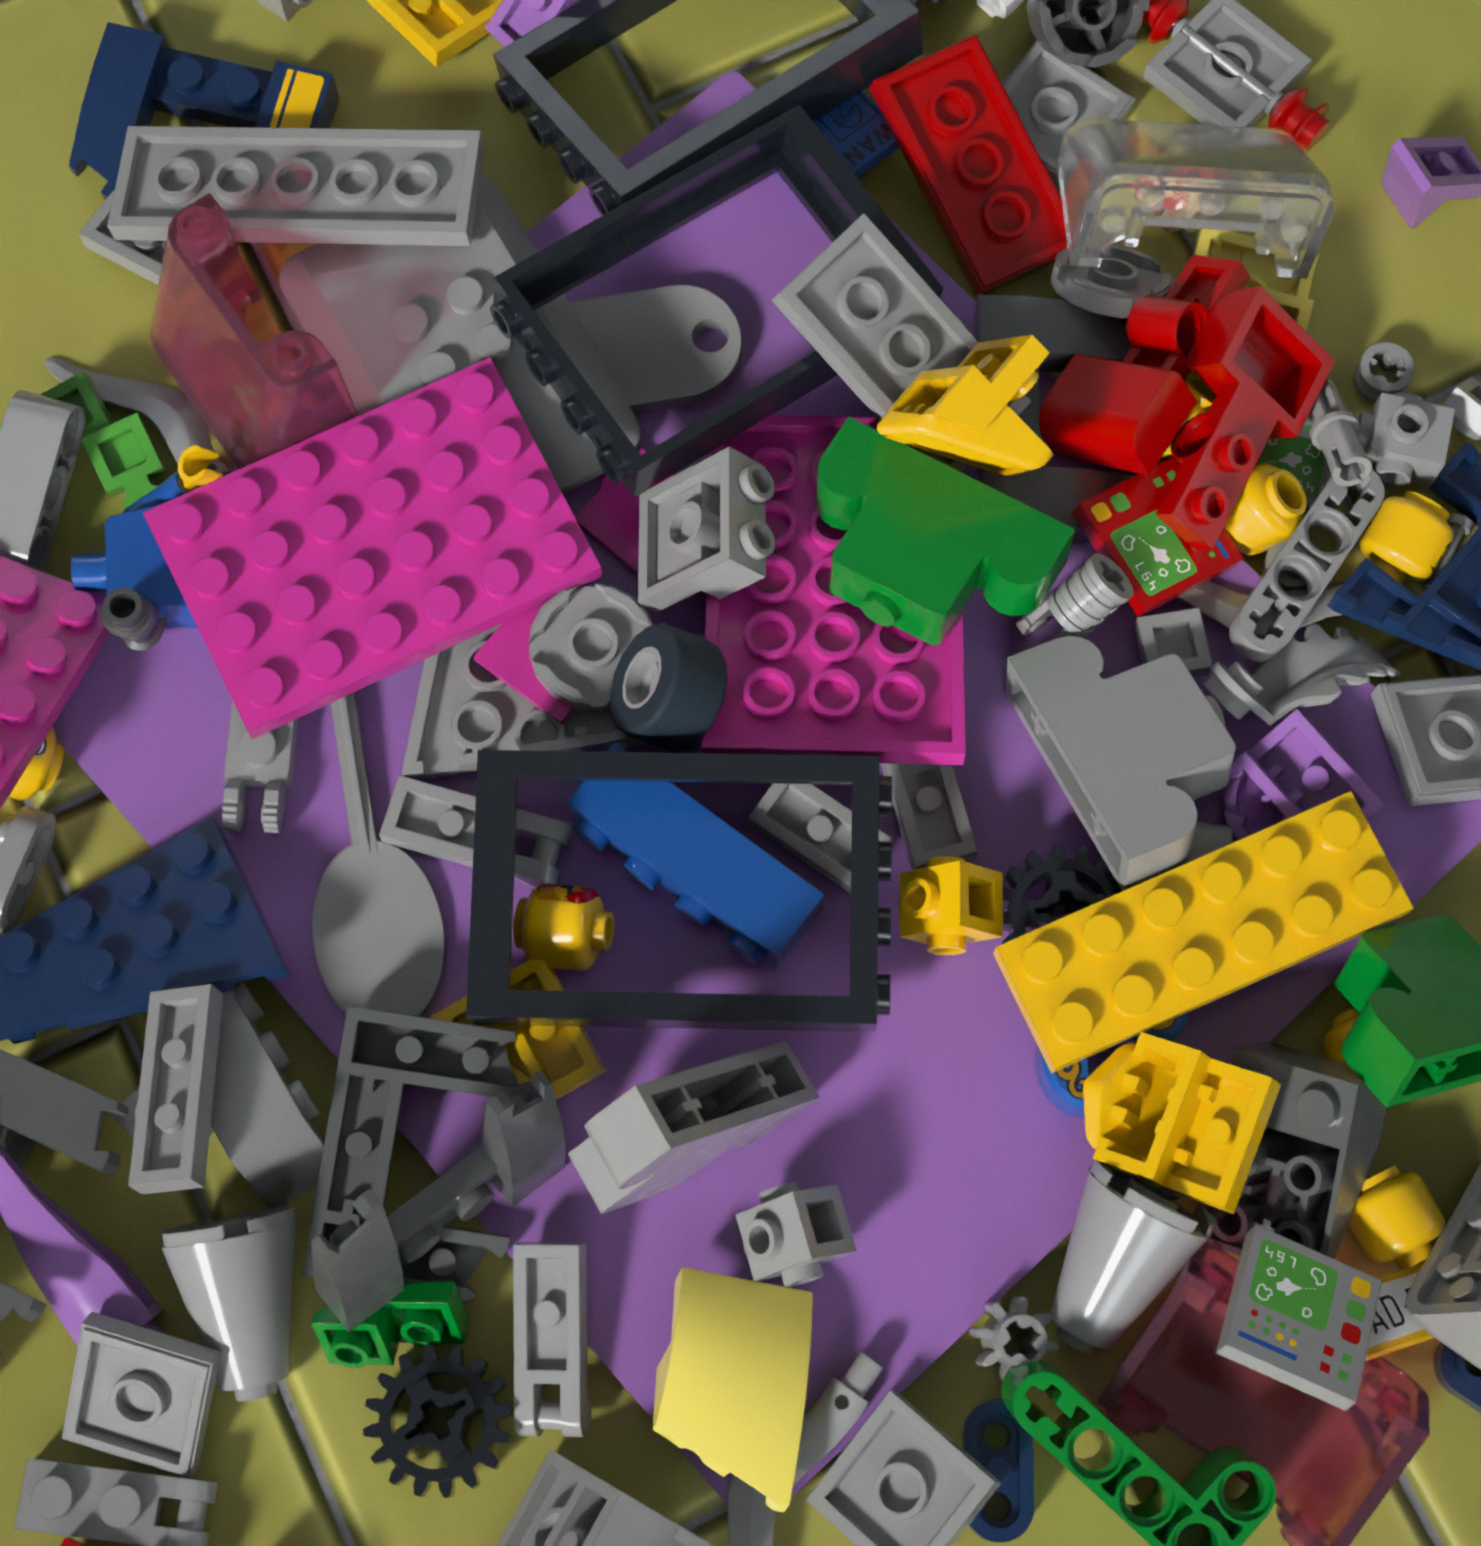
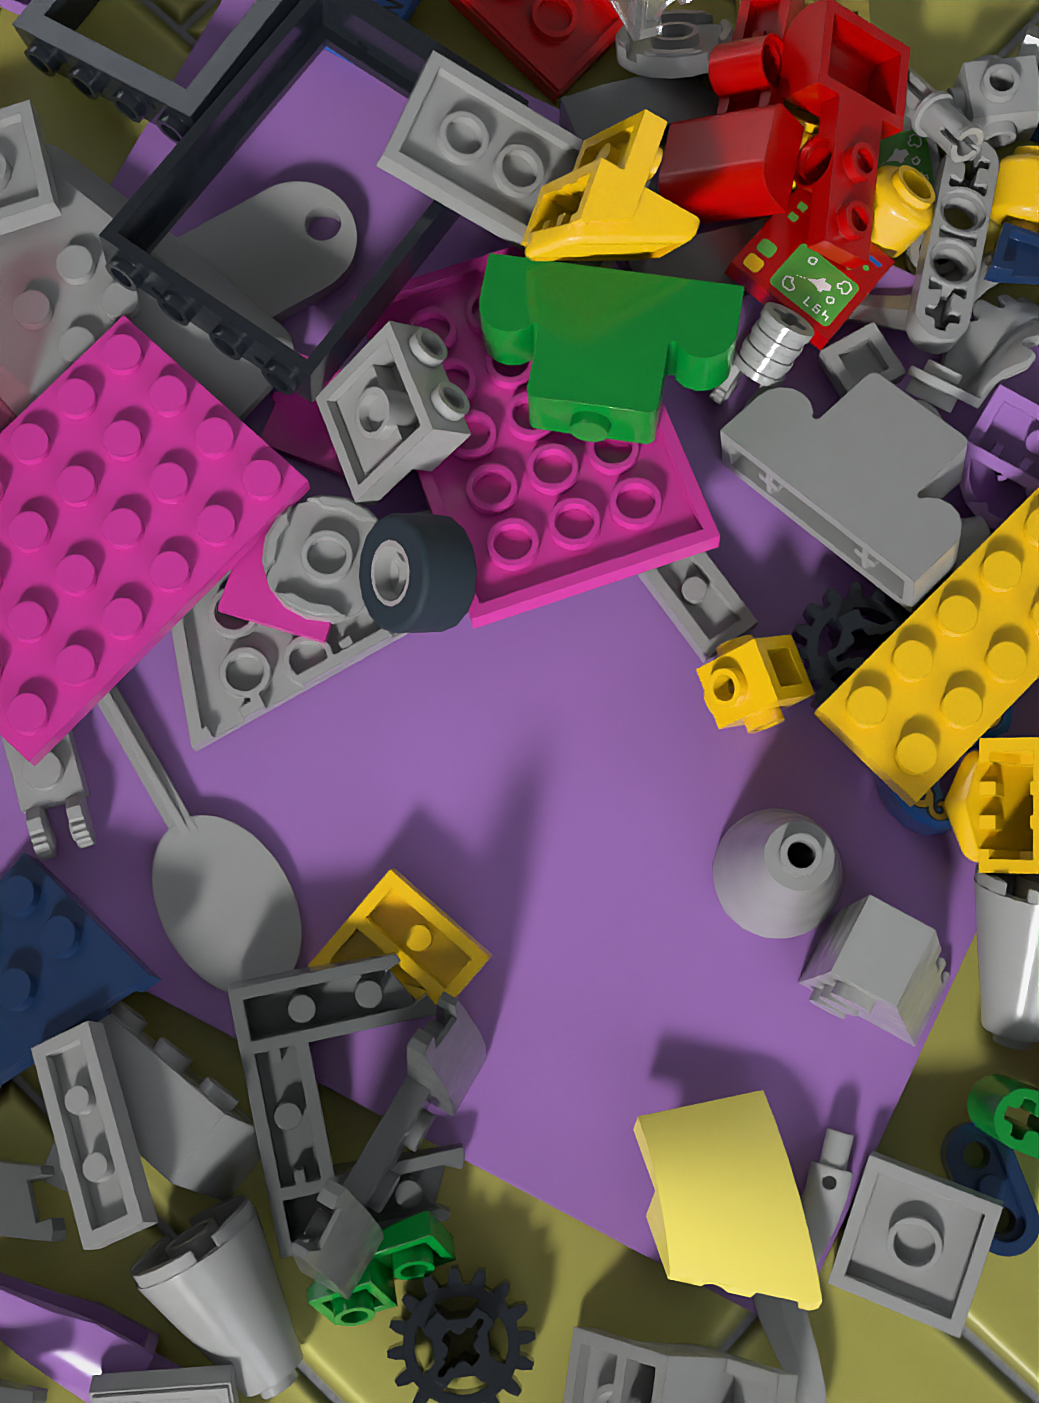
camera: 20 degrees left, 5 degrees up
light grey plate [379,775,573,888] -> none
black window [466,750,892,1032] -> none
yellow head [513,883,615,971] -> none
light grey plate [513,1242,592,1437] -> none
blue brick [567,742,824,971] -> none
brick [568,1040,820,1214] -> none
light grey brick [736,1182,857,1287] -> none
light grey plate [748,783,892,894] -> none
light grey gear [969,1296,1059,1381] -> none
light grey bush [1353,342,1415,403] -> none
none -> light grey cone [712,808,843,938]
none -> light grey wedge [798,895,950,1047]

